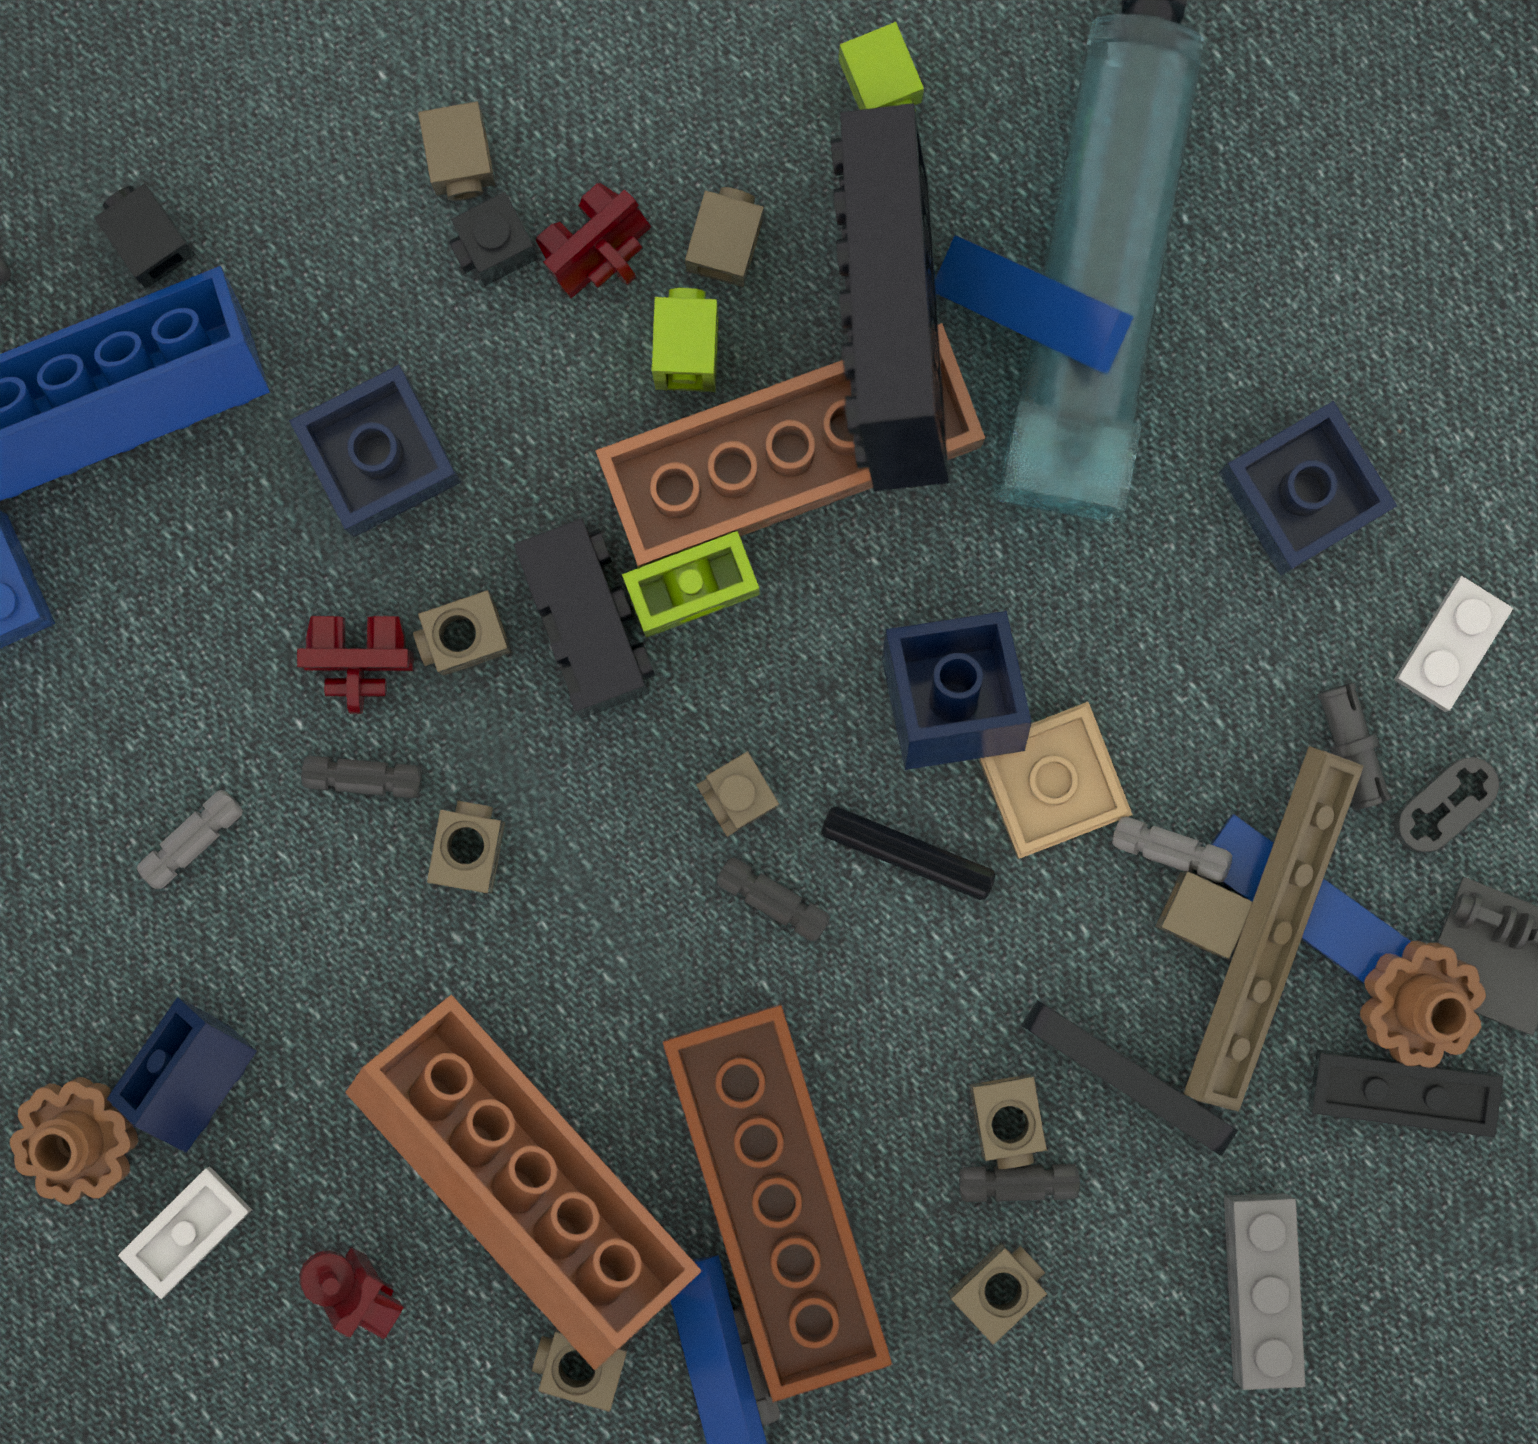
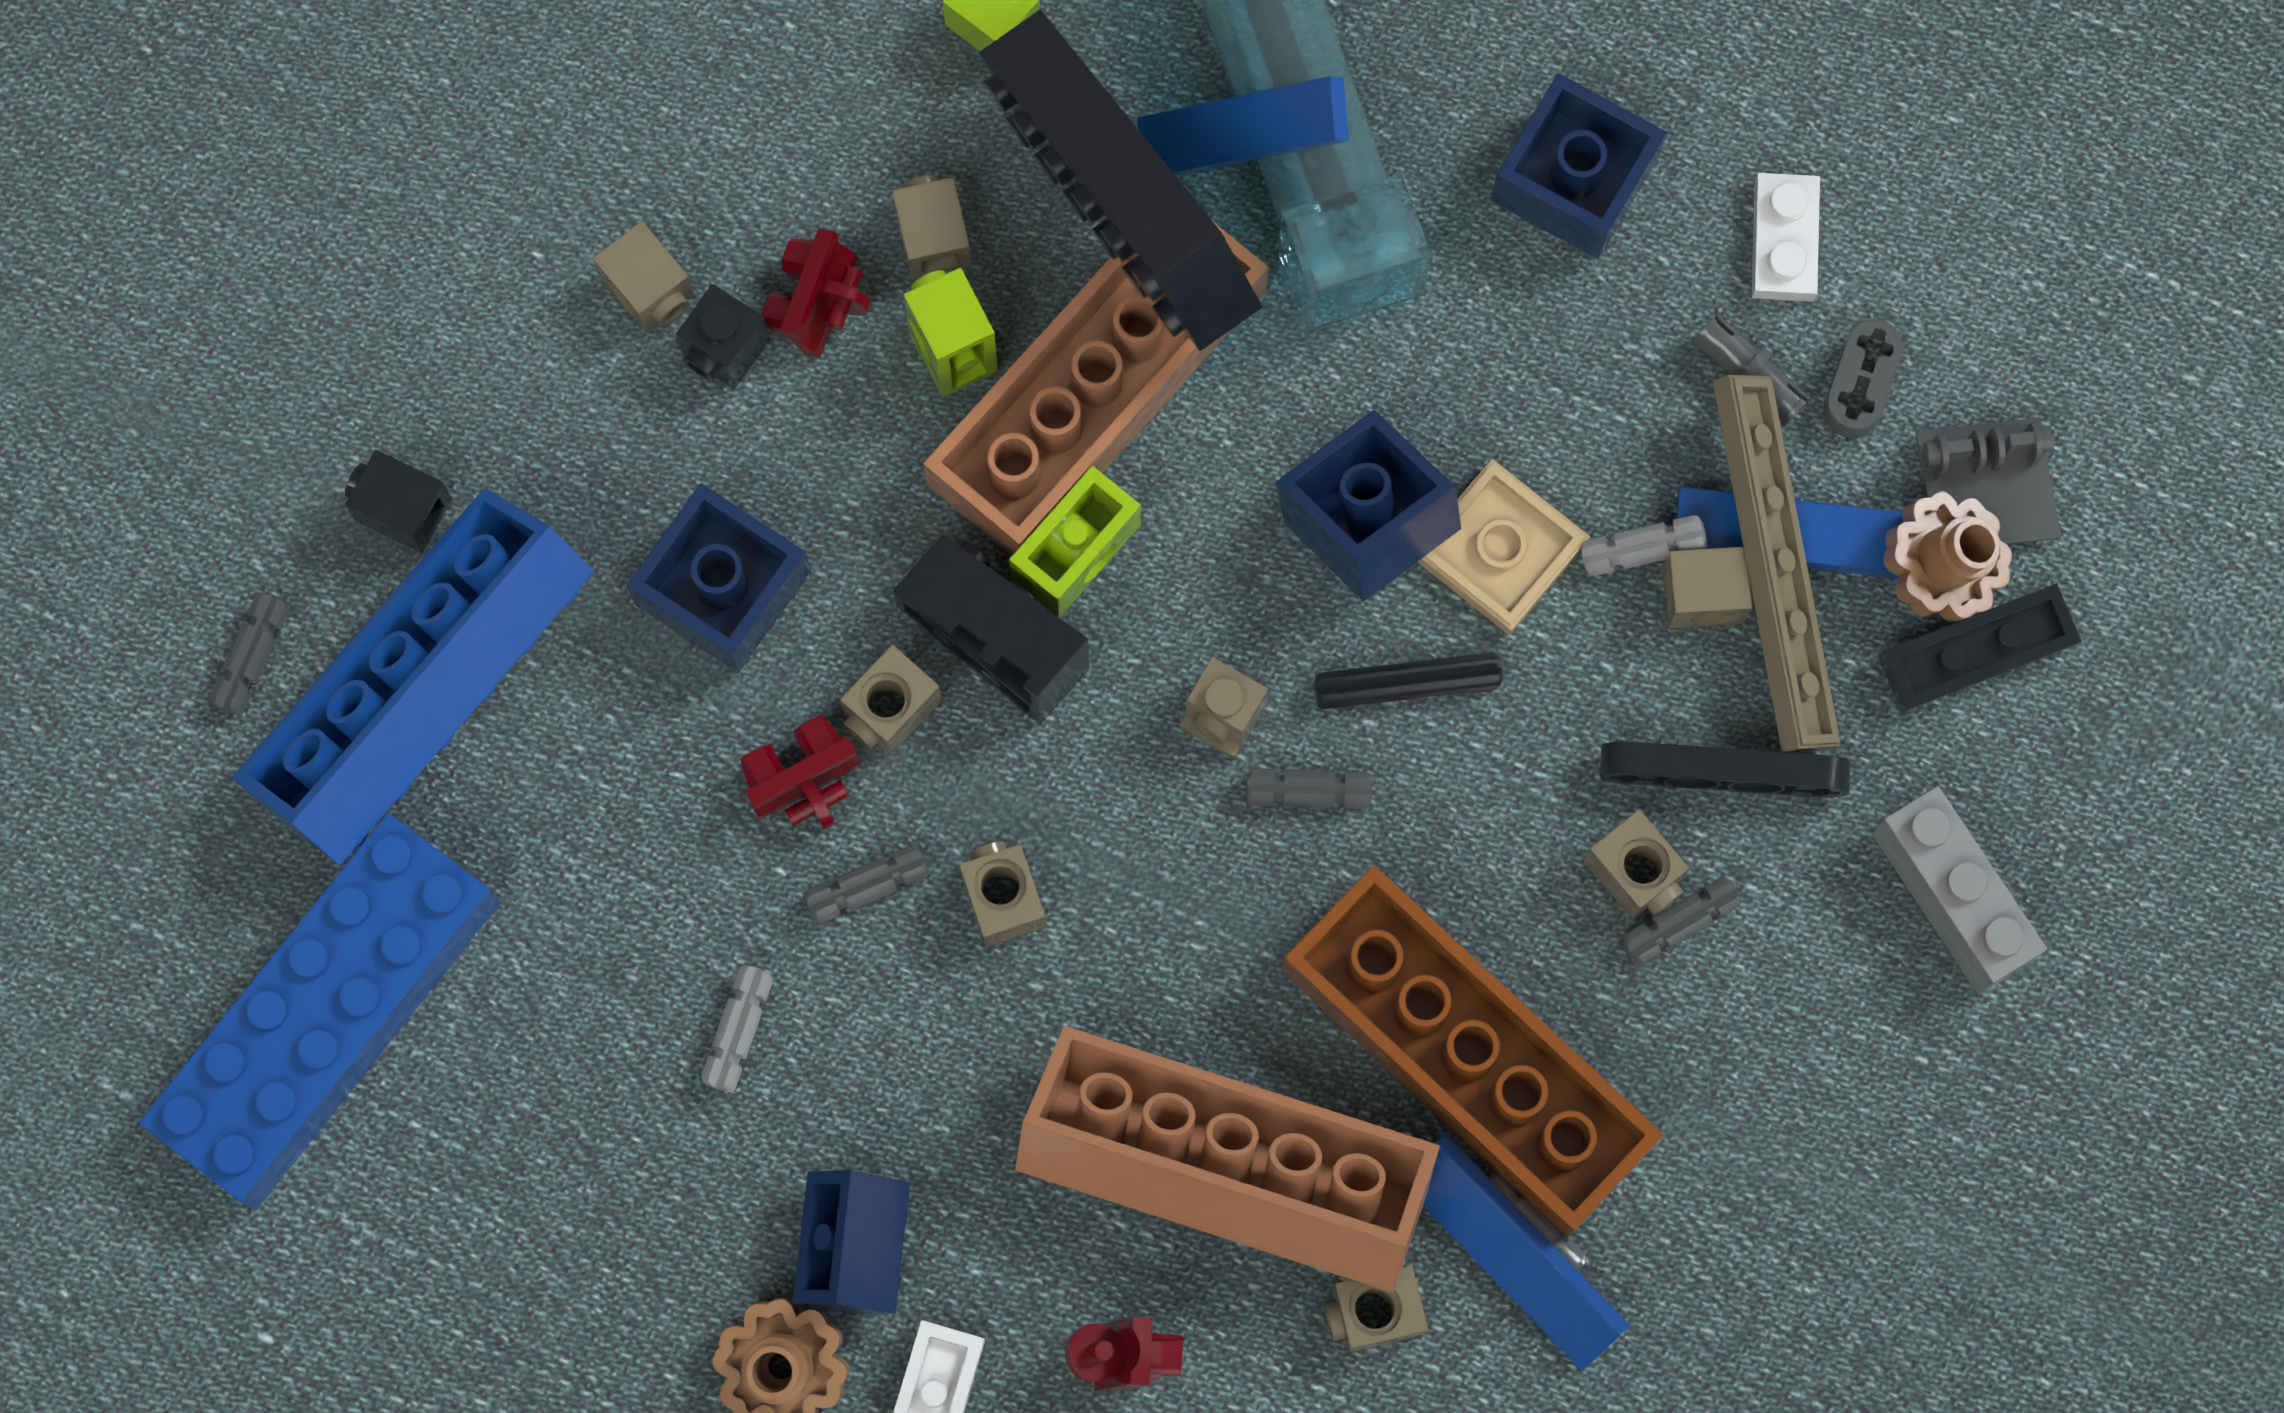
camera: 30 degrees left, 10 degrees down
dark tan brick [948,1242,1047,1345] -> none

